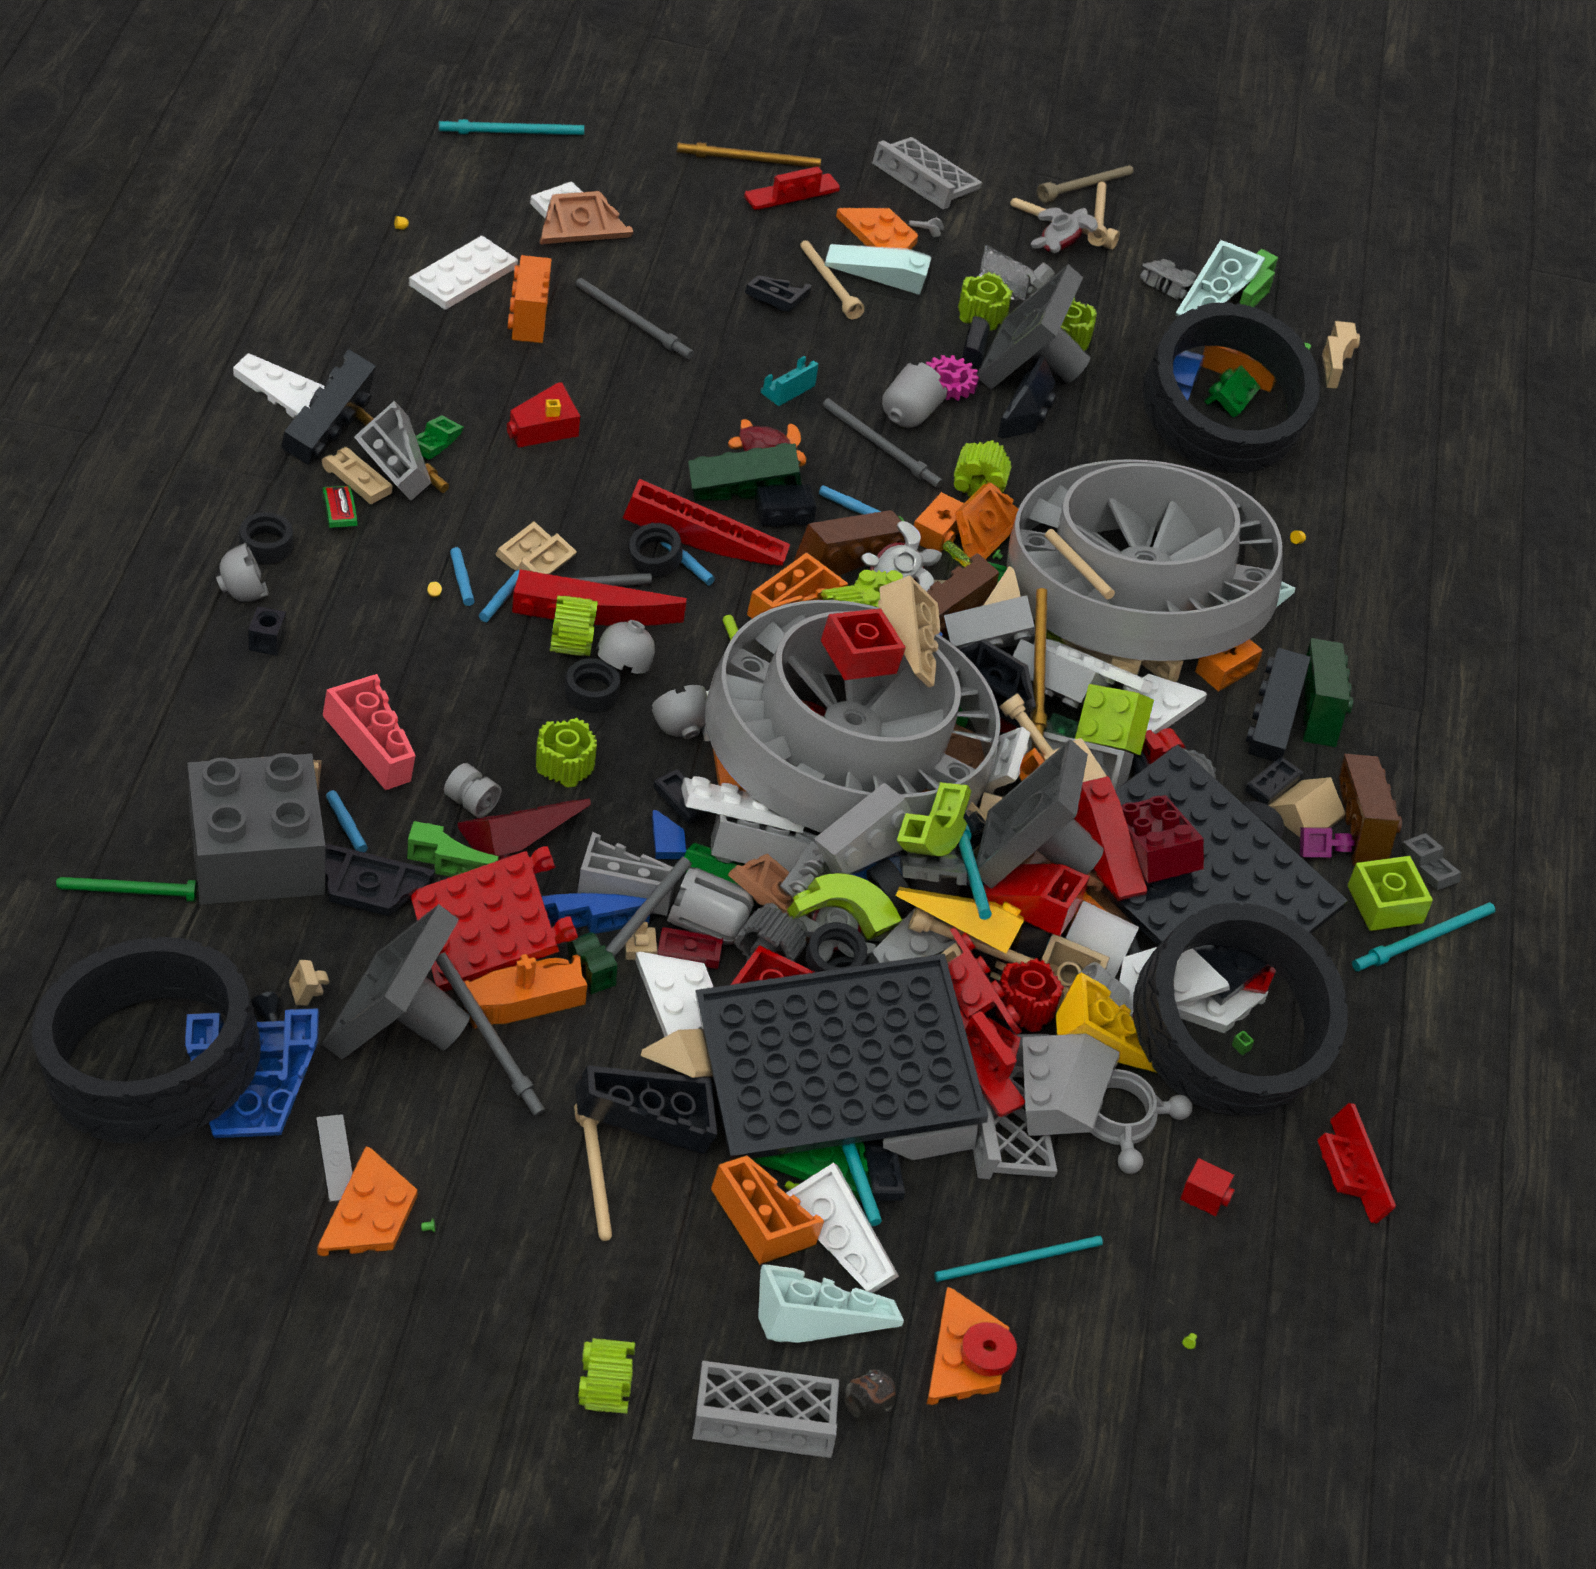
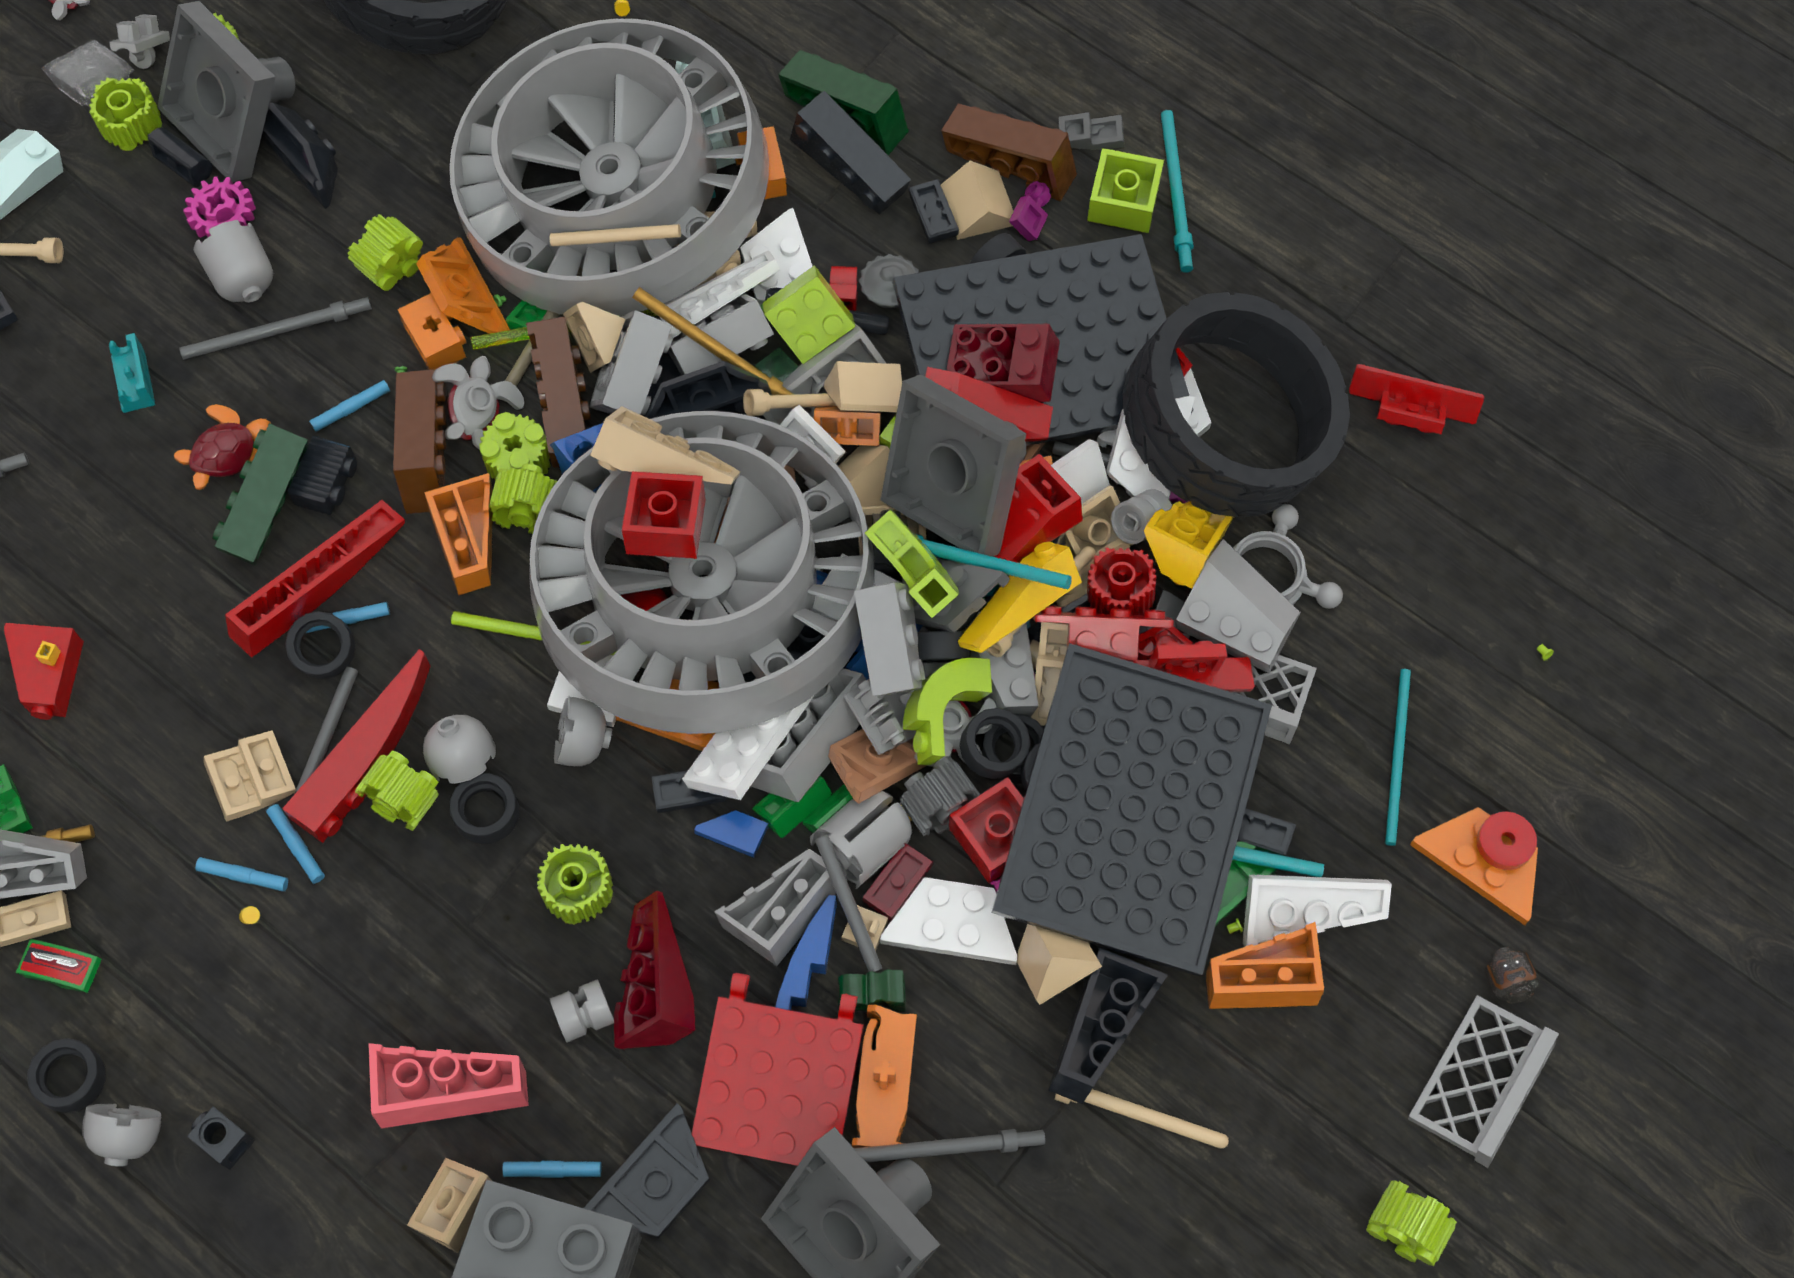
camera: 55 degrees left, 20 degrees up
bright green slope [407,821,499,877] -> none
light aqua wedge [758,1264,904,1343] -> none
red brick [1180,1158,1235,1216] -> none
bright green piece [1232,1030,1254,1055] -> none

